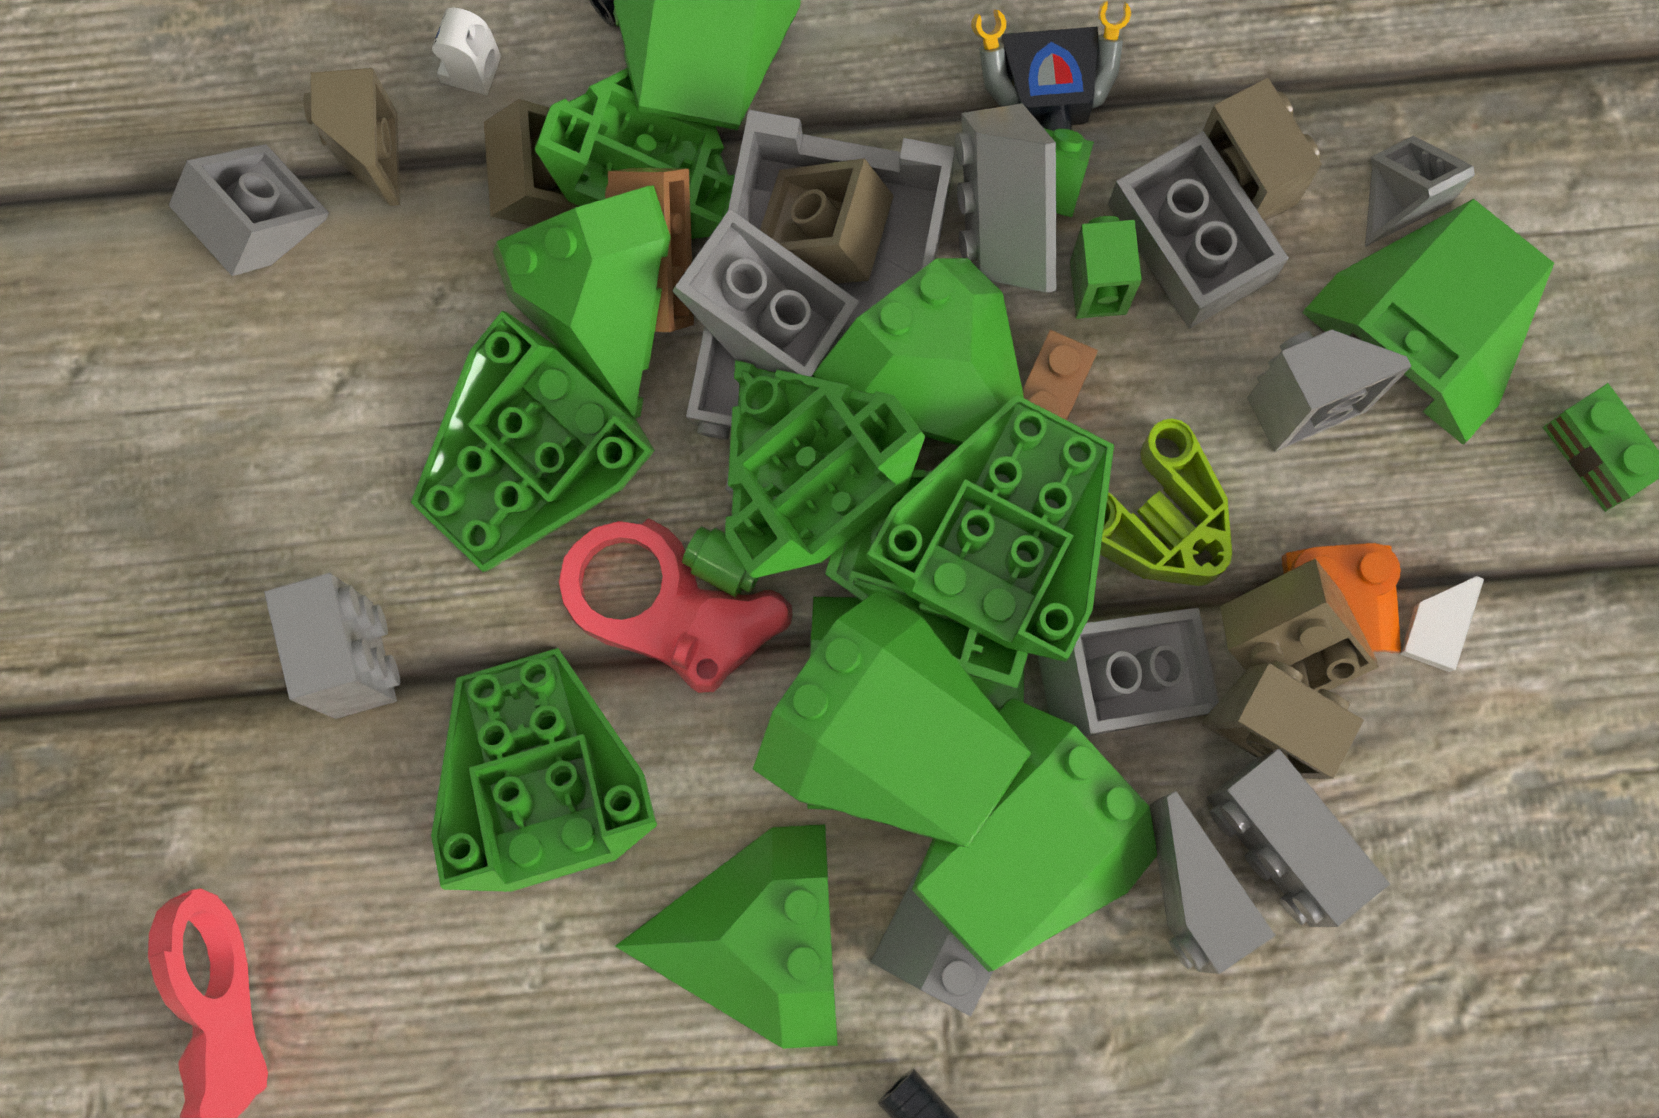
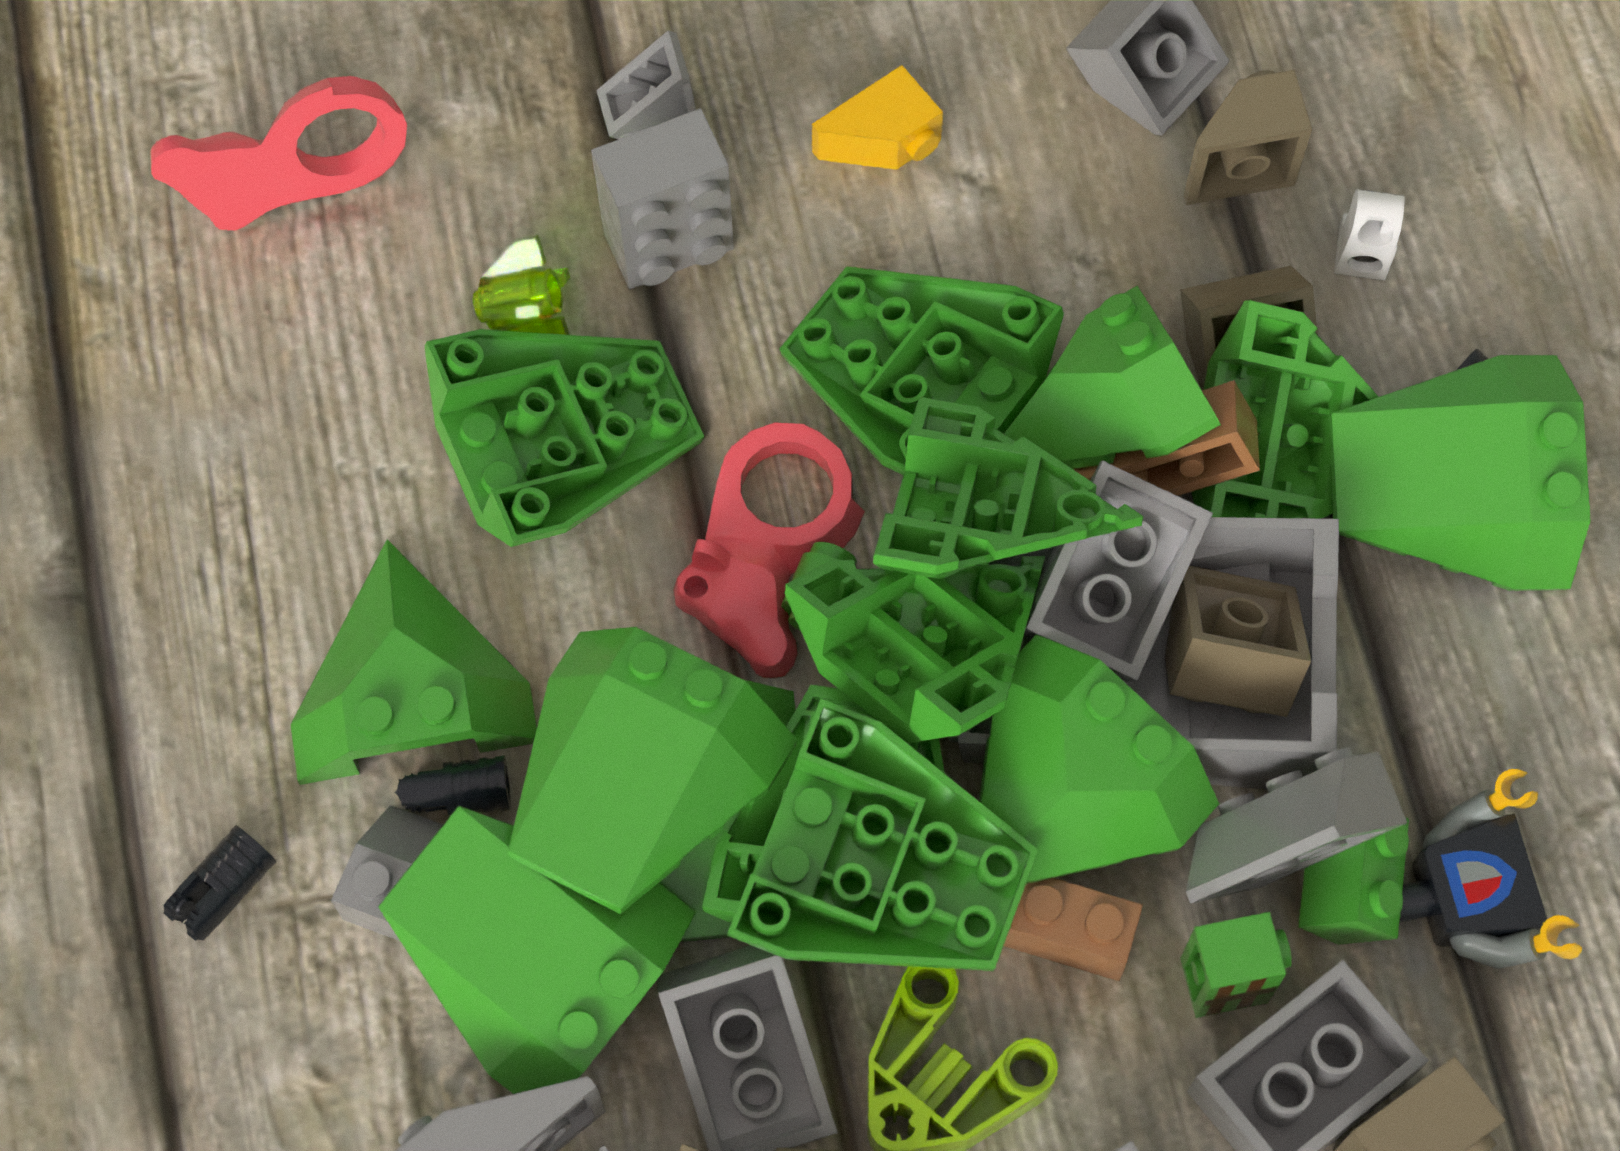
camera: 80 degrees right, 10 degrees down
none -> black hinge [394,755,511,817]
none -> clear neon green brick [473,235,571,335]
none -> light grey slope [596,30,696,139]
none -> yellow slope [812,65,943,170]
none -> bright green wedge [873,397,1143,579]

